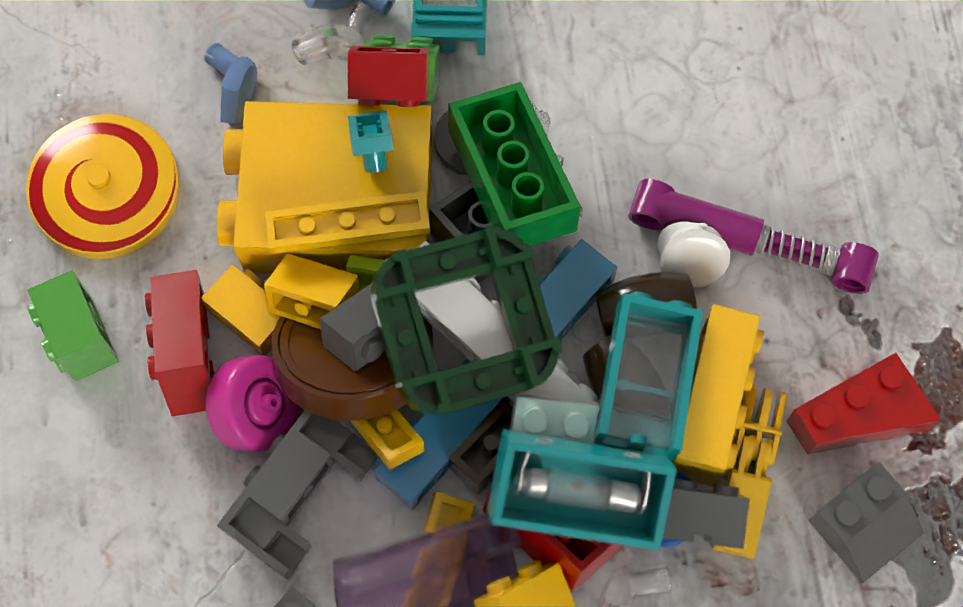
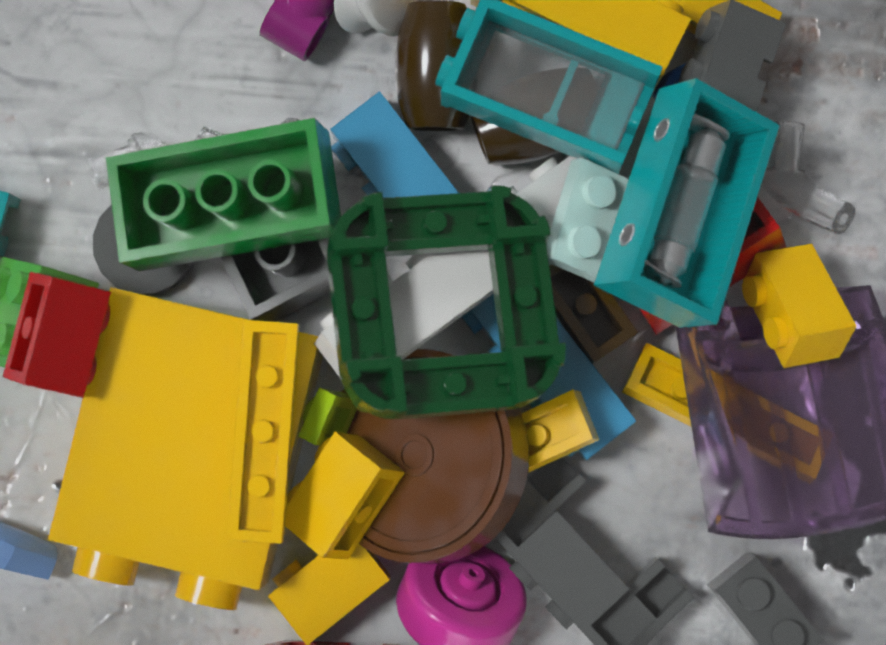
camera: 75 degrees left, 15 degrees up
dark grey brick [320,283,386,372] -> none
teal tile [348,110,394,172] -> none

